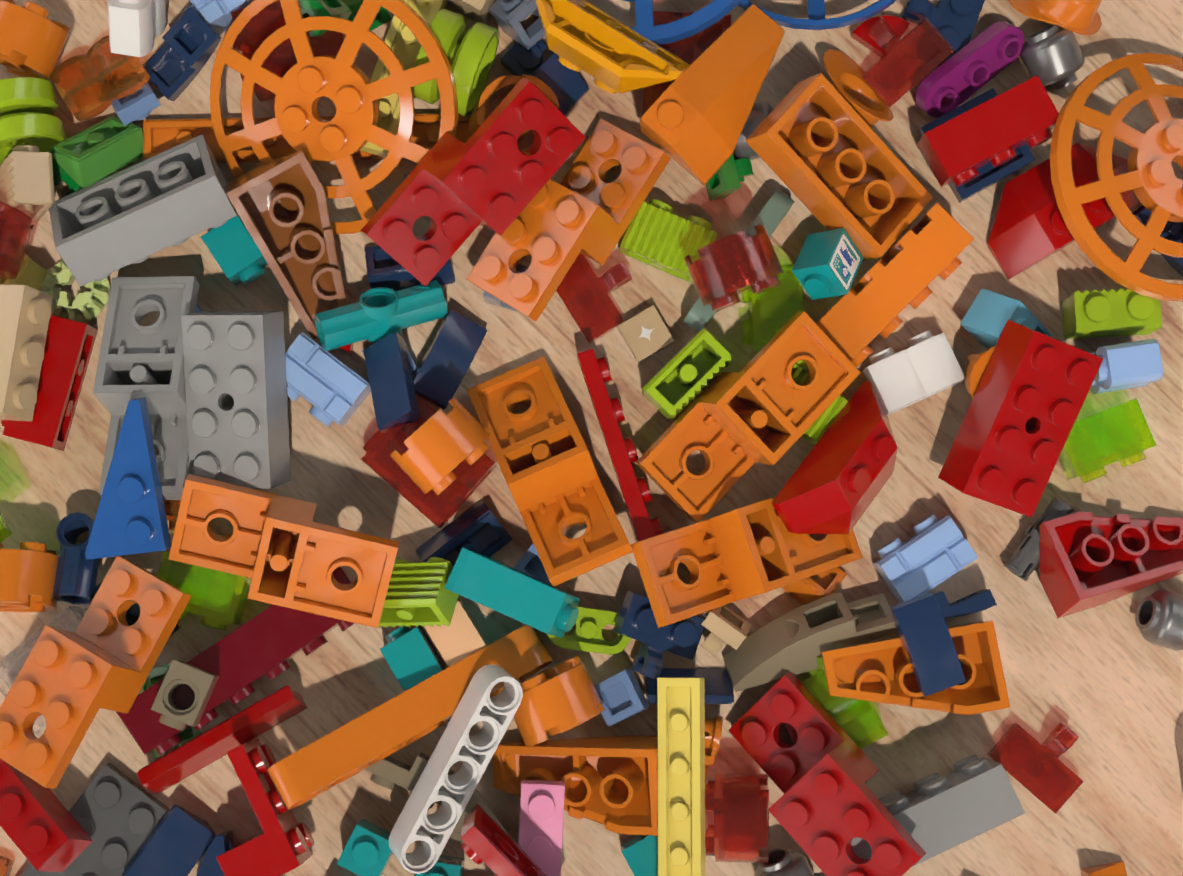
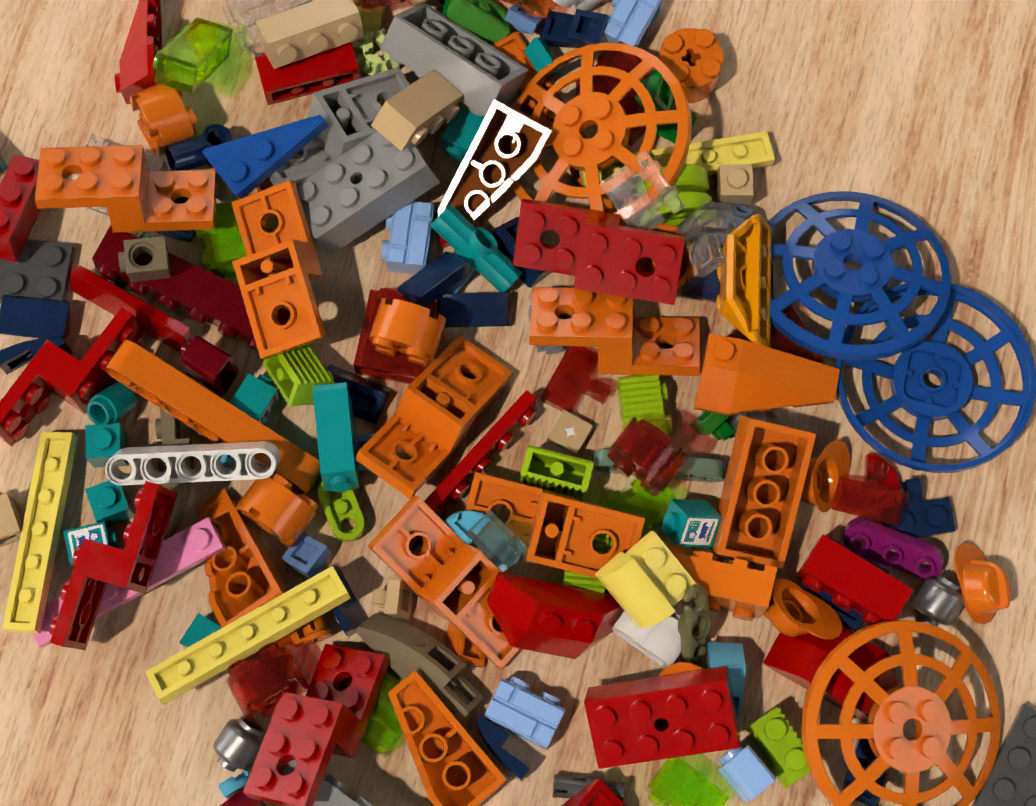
camera: 55 degrees right, 10 degrees down
light nougat brick [424,601,488,667] -> none
dark blue plate [613,591,705,680] -> none
dark blue slope [891,592,966,697] -> none
none -> teal brick [87,381,137,424]
none -> dark red brick [179,335,239,396]
none -> tan brick [371,69,464,151]
none -> medium azure tile [444,510,492,545]
none -> clear light blue brick [466,510,528,573]
none -> teal slope [524,37,564,74]
none -> light yellow brick [595,530,696,628]
none -> clear plate [600,150,685,231]
none -> clear brick [675,202,737,277]
none -> olive piece [678,584,712,664]
none -> orange piece [763,578,843,640]

